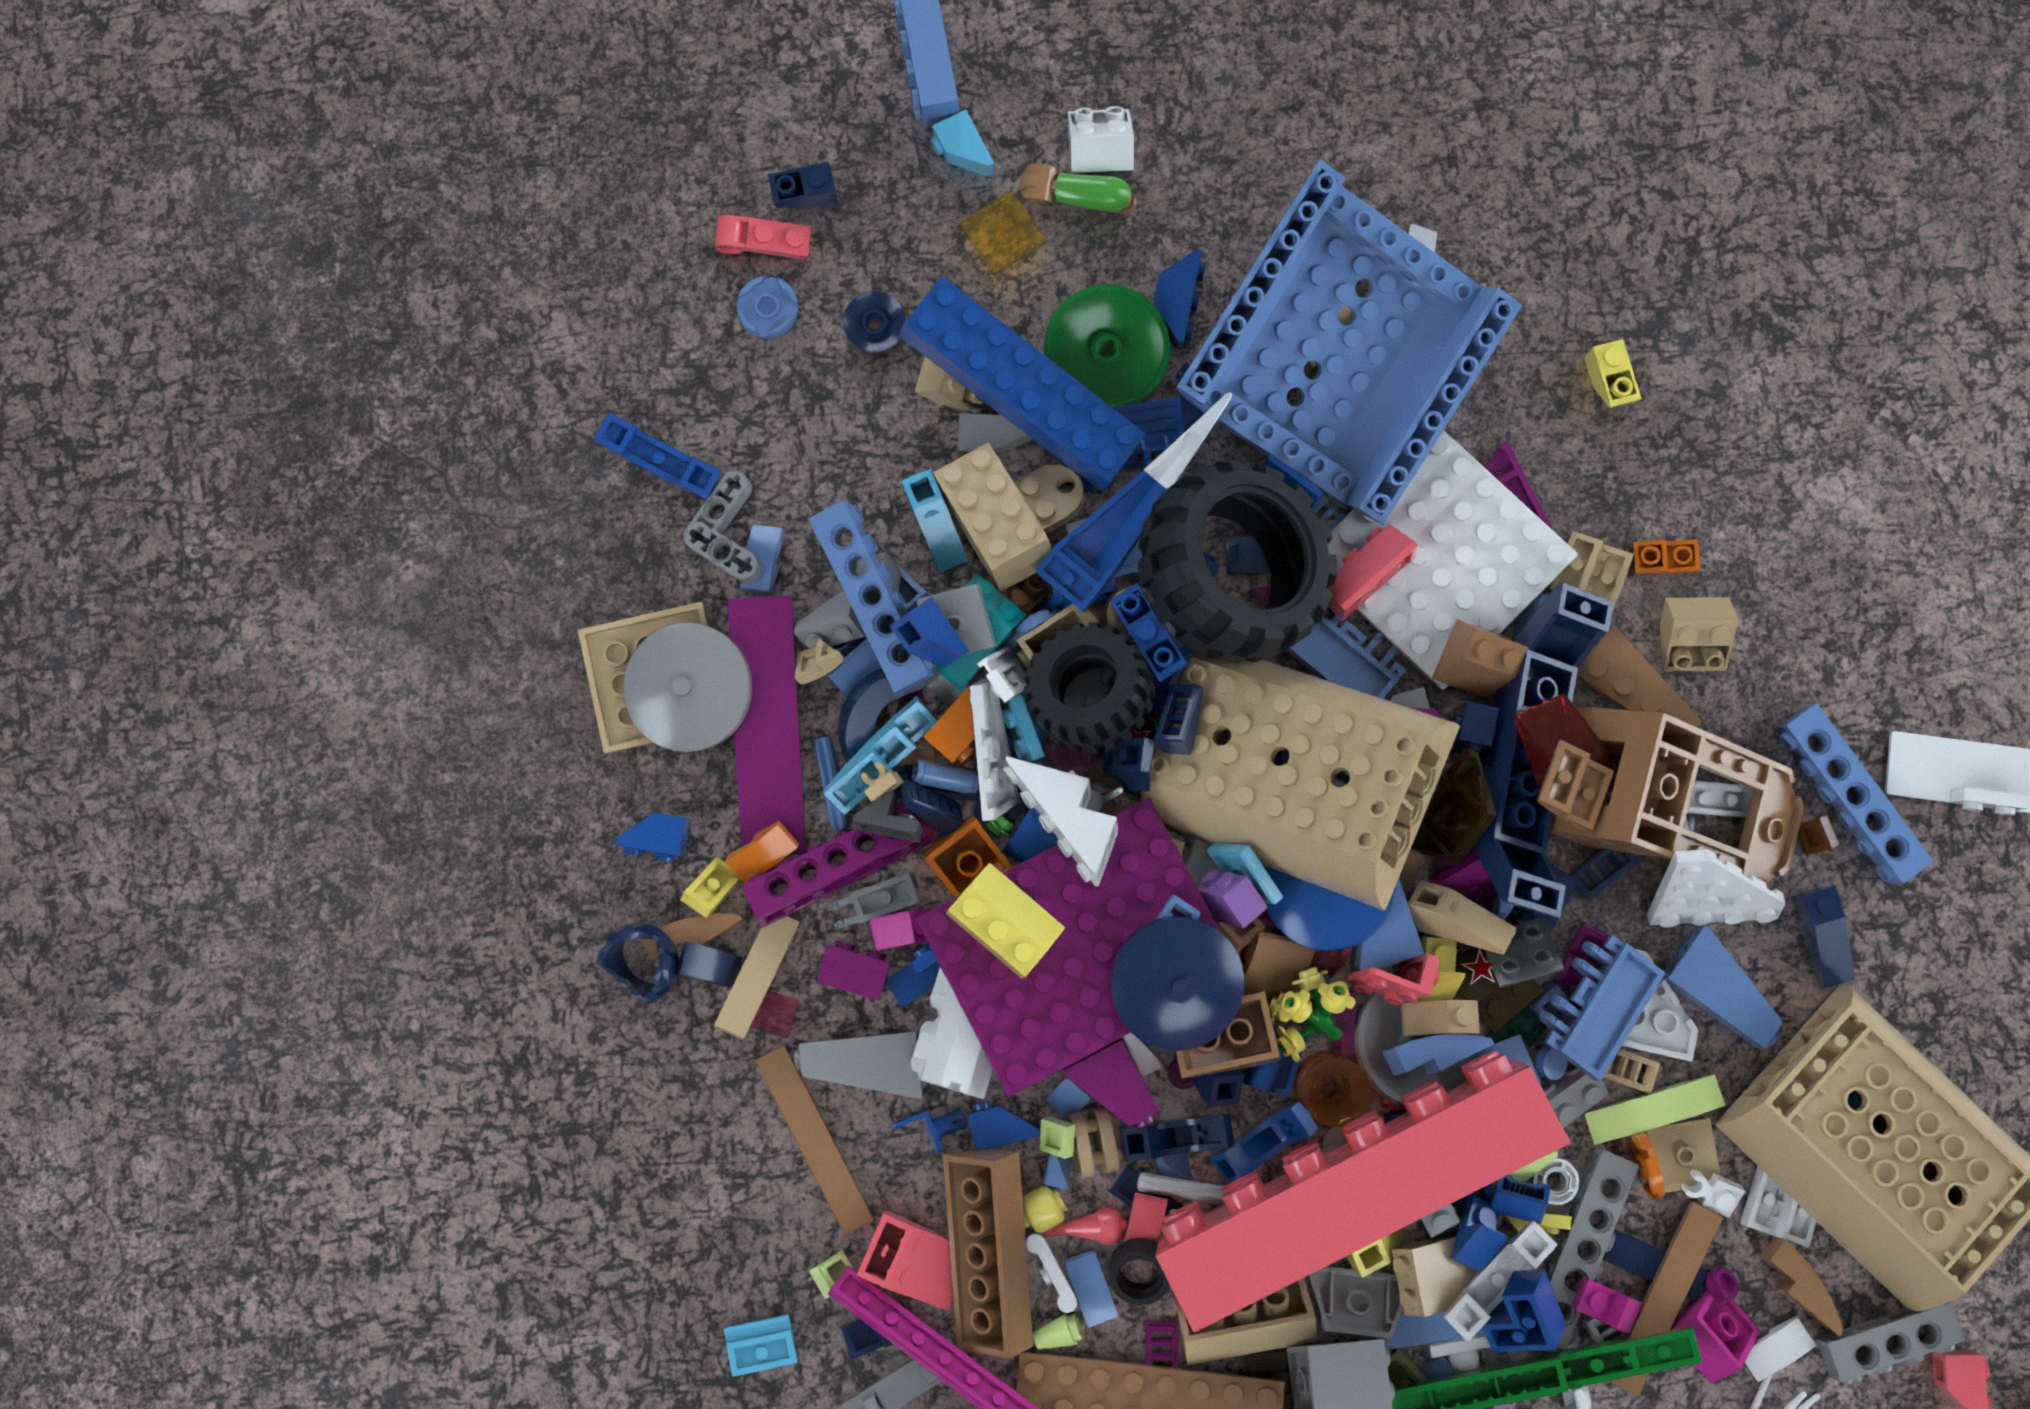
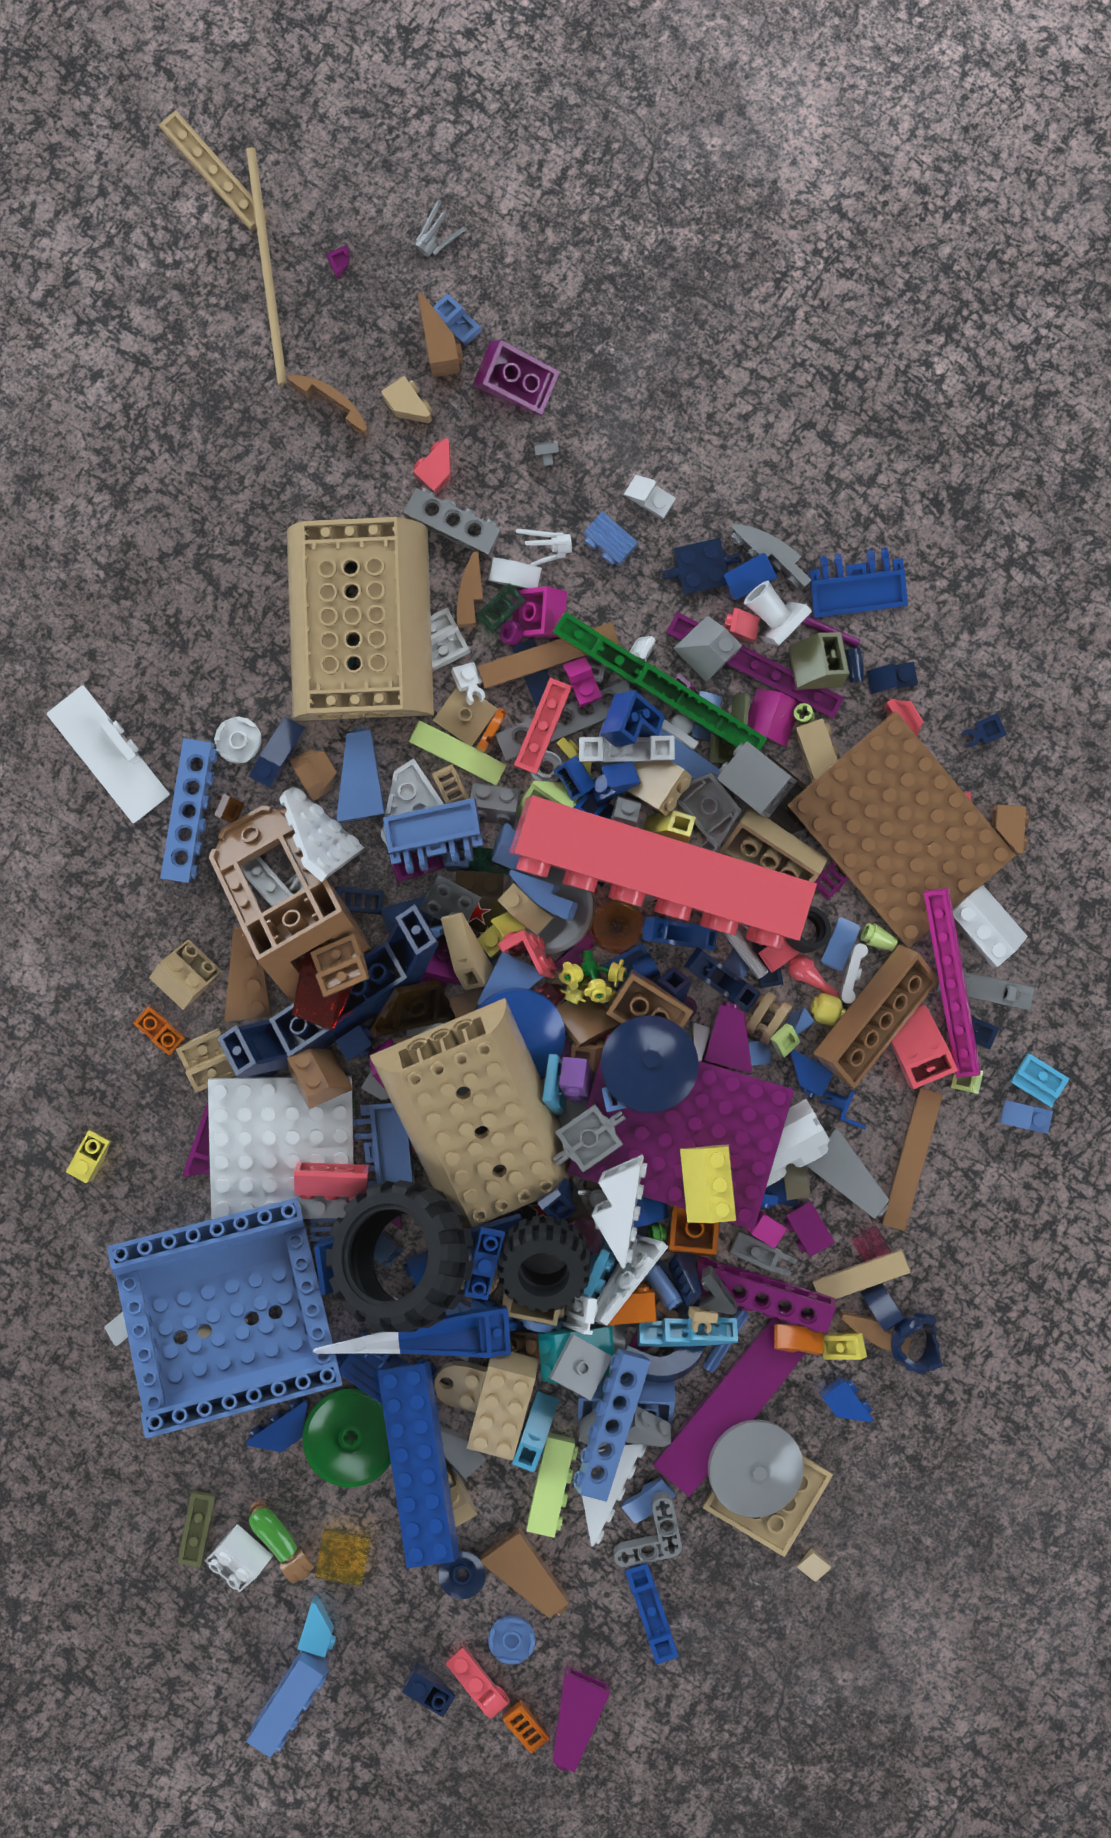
camera: 135 degrees left, 5 degrees up
tan slope [795,639,844,685] -> none
blue slope [890,597,969,667] -> none
dark blue slope [1153,684,1203,755] -> none
medium blue tile [1535,1046,1568,1080] -> none
none -> olive plate [177,1490,216,1568]
none -> white tile [214,716,262,764]
none -> medium nougat slope [289,749,337,802]
none -> clear green slope [475,583,526,634]
none -> medium nougat slope [480,1527,569,1618]
none -> orange slope [502,1699,550,1753]
none -> coral plate [514,678,572,775]
none -> yellowish green brick [526,1432,578,1538]
none -> light grey plate [552,1104,626,1172]
none -> magenta slope [553,1665,610,1773]
none -> white slope [582,1442,647,1547]
none -> dark tan slope [783,1163,811,1200]
none -> tan slope [797,1548,832,1582]
none -> medium blue slope [1000,1100,1053,1134]

